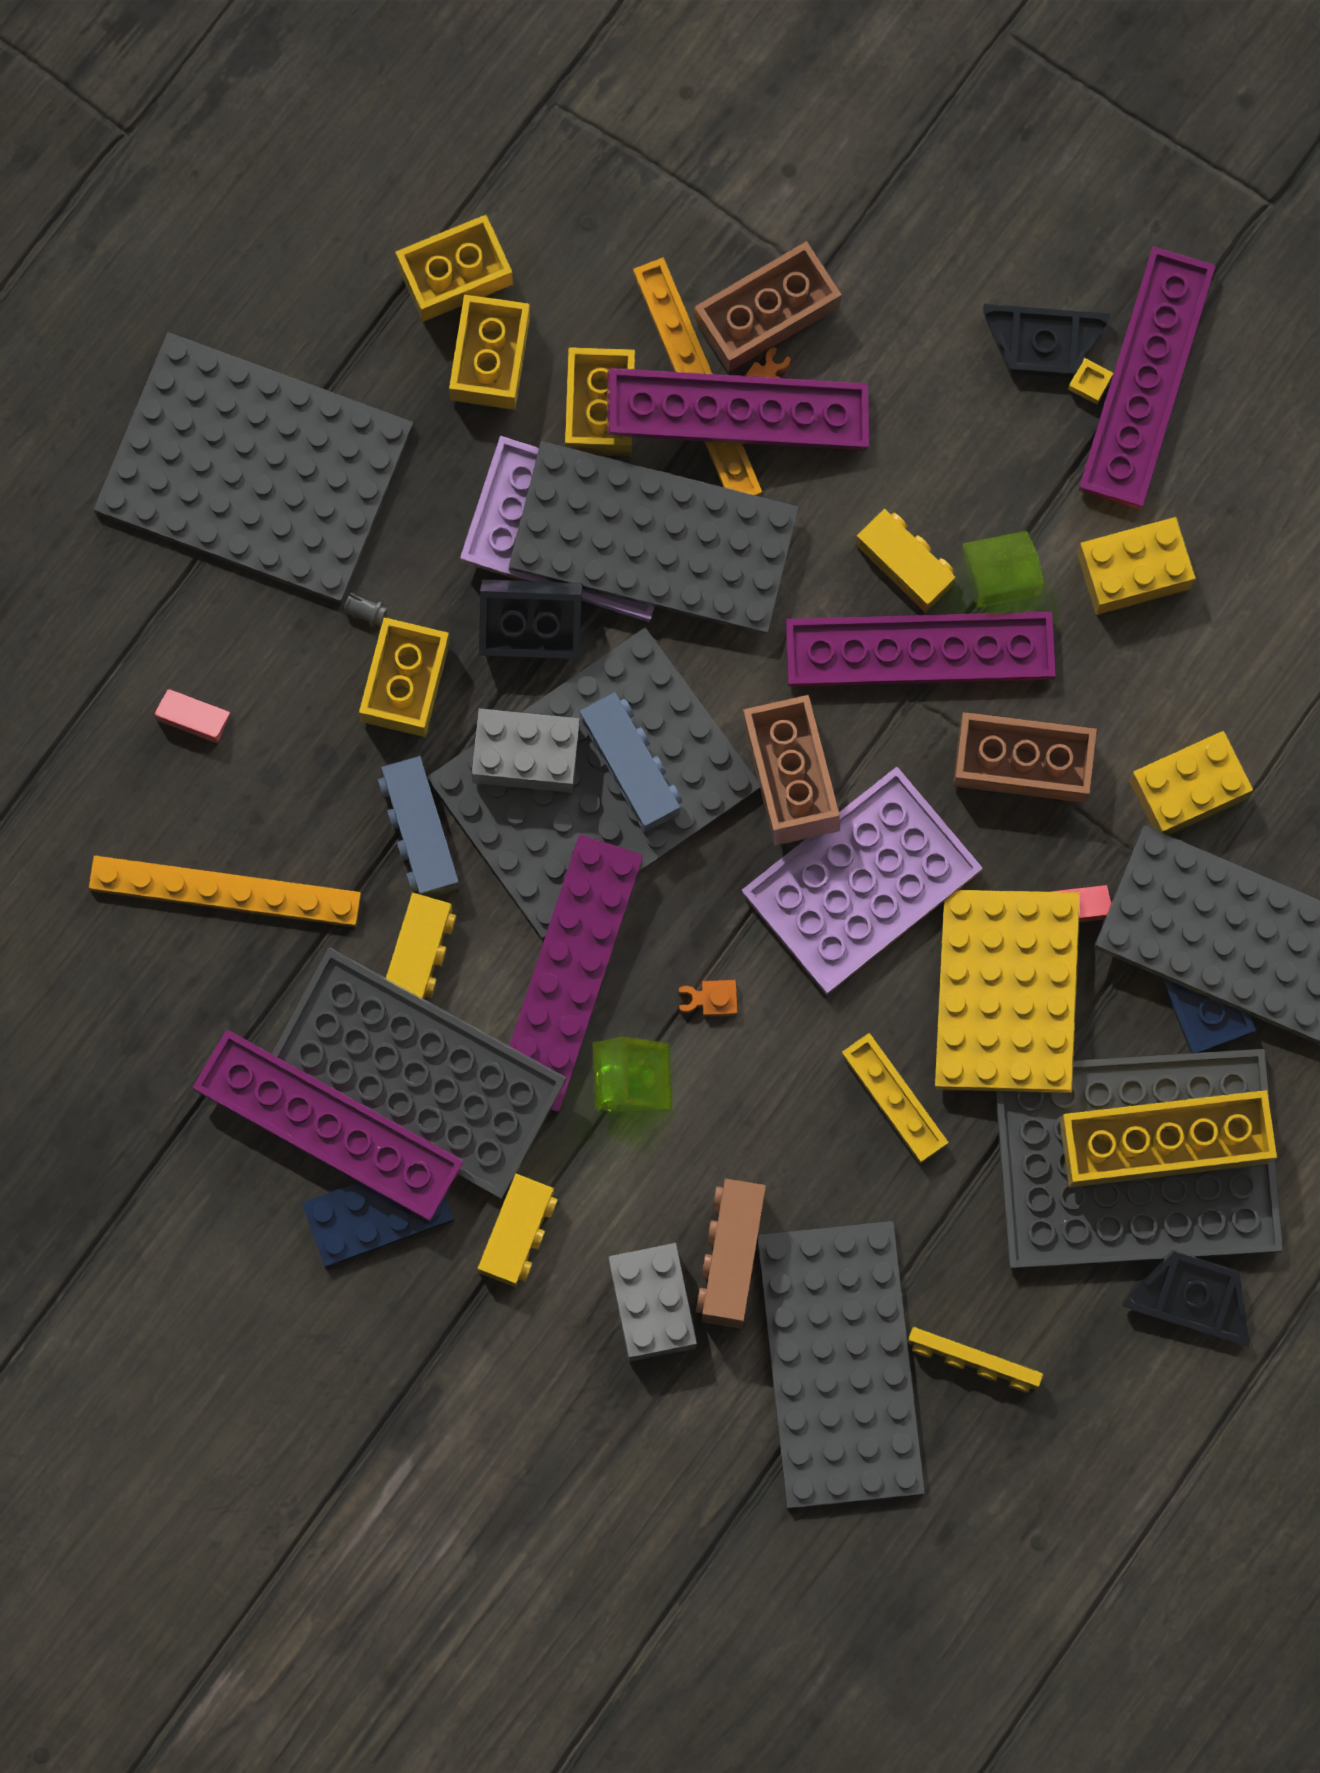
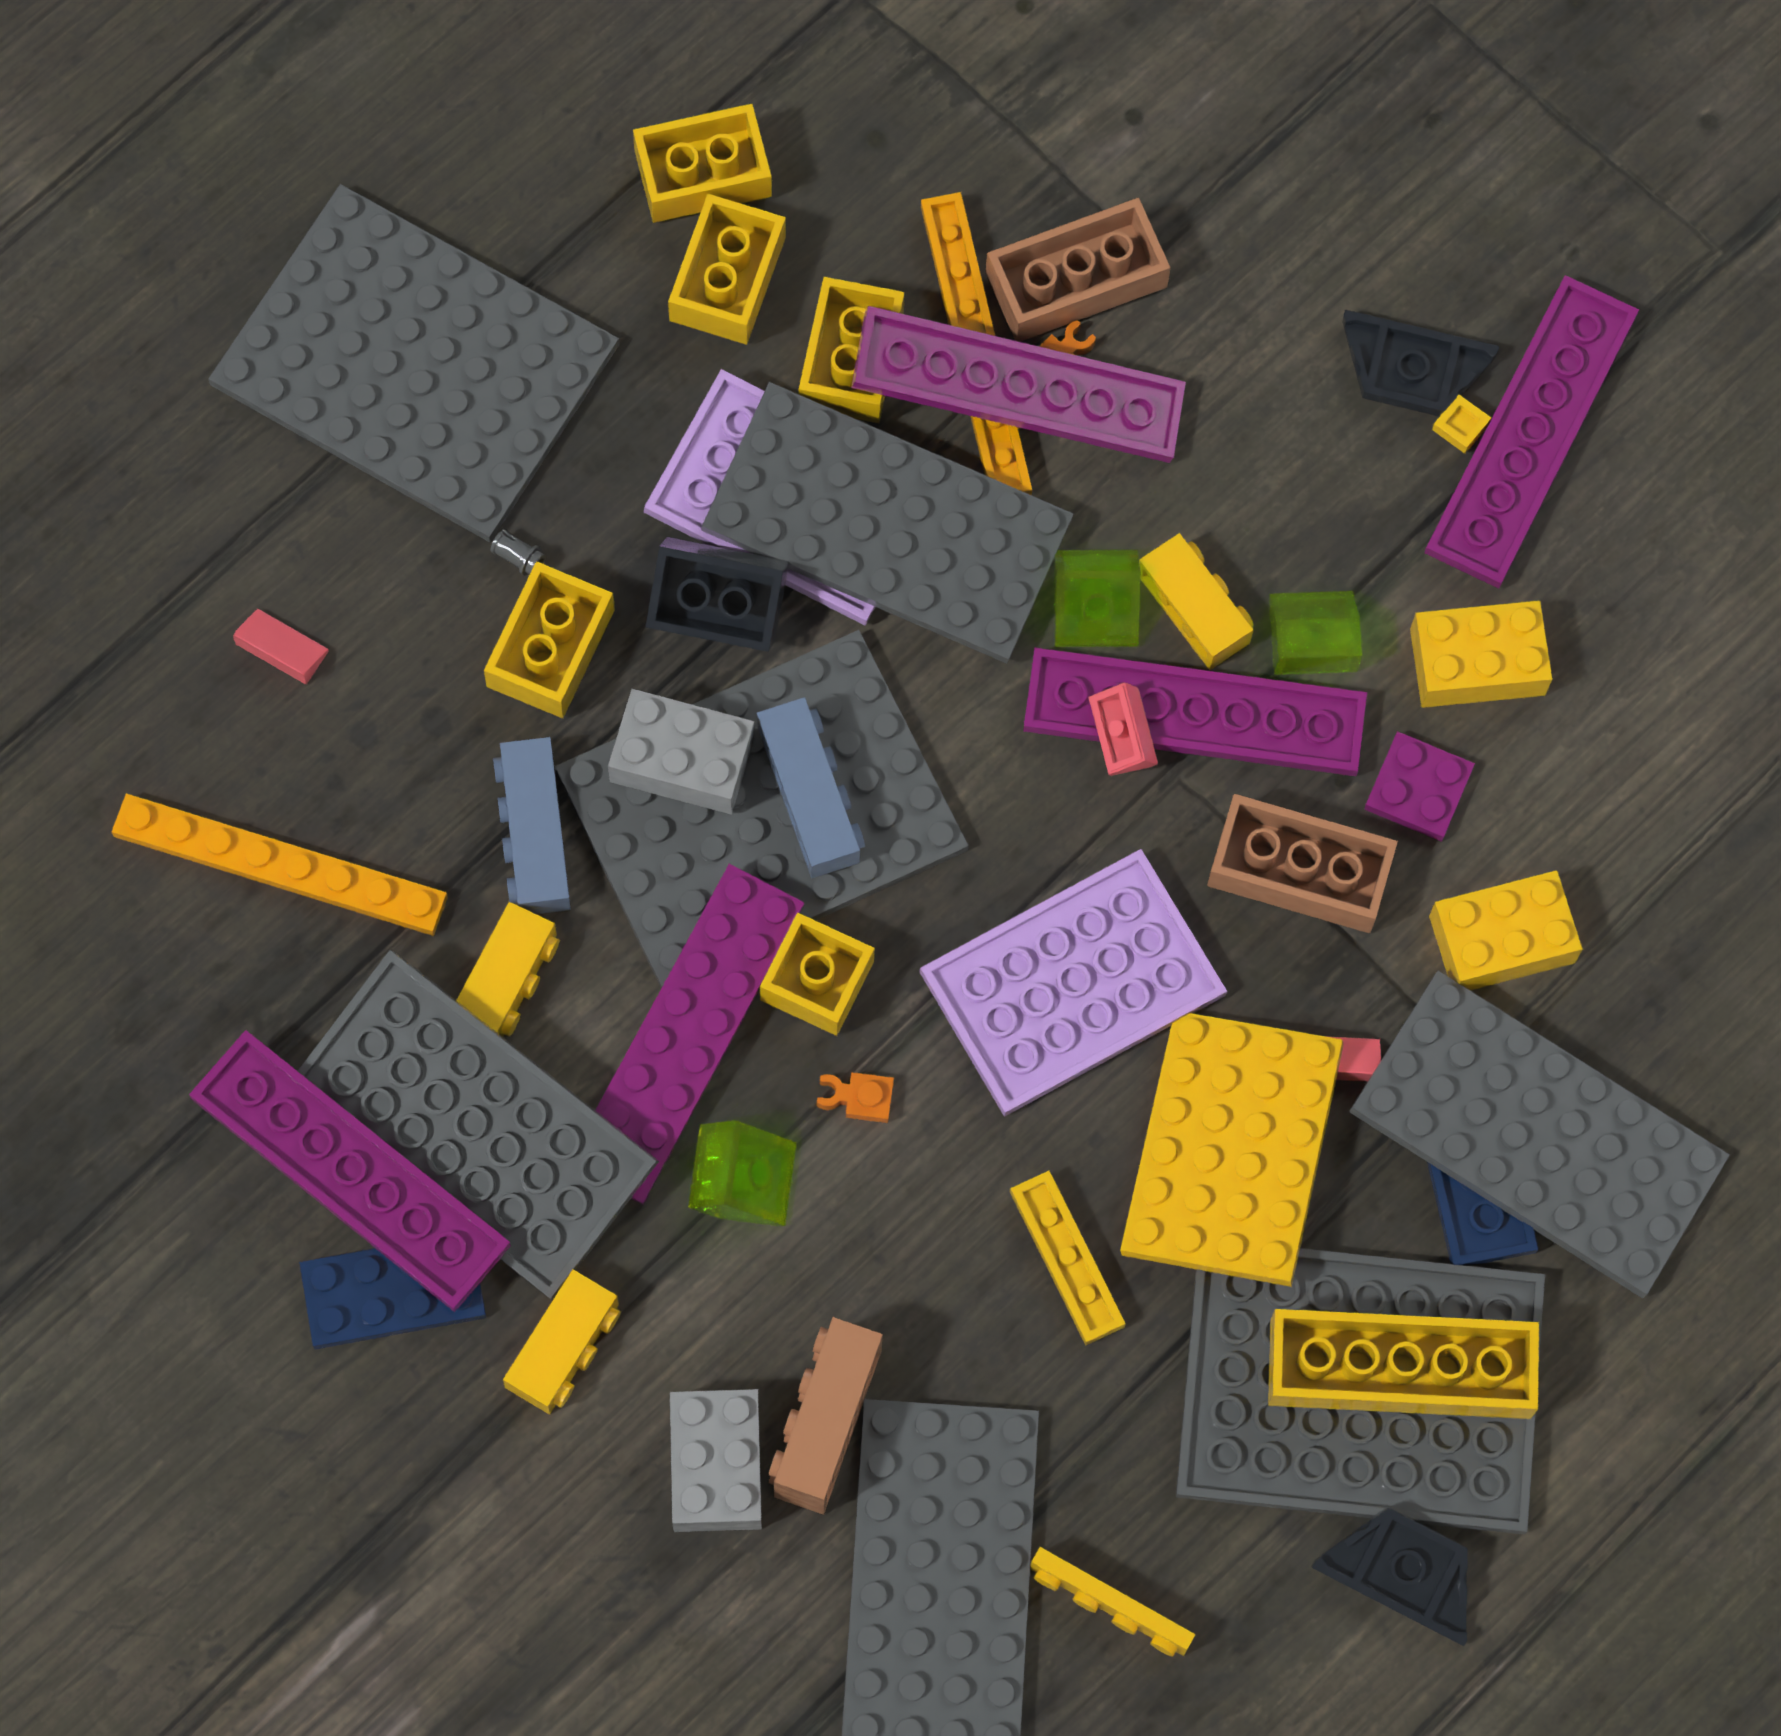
camera: 10 degrees right, 5 degrees down
nougat brick [743,695,840,846] -> none
none -> yellow brick [760,912,875,1036]
none -> clear neon green slope [1054,550,1141,647]
none -> coral slope [1089,682,1158,776]
none -> magenta plate [1364,731,1475,842]

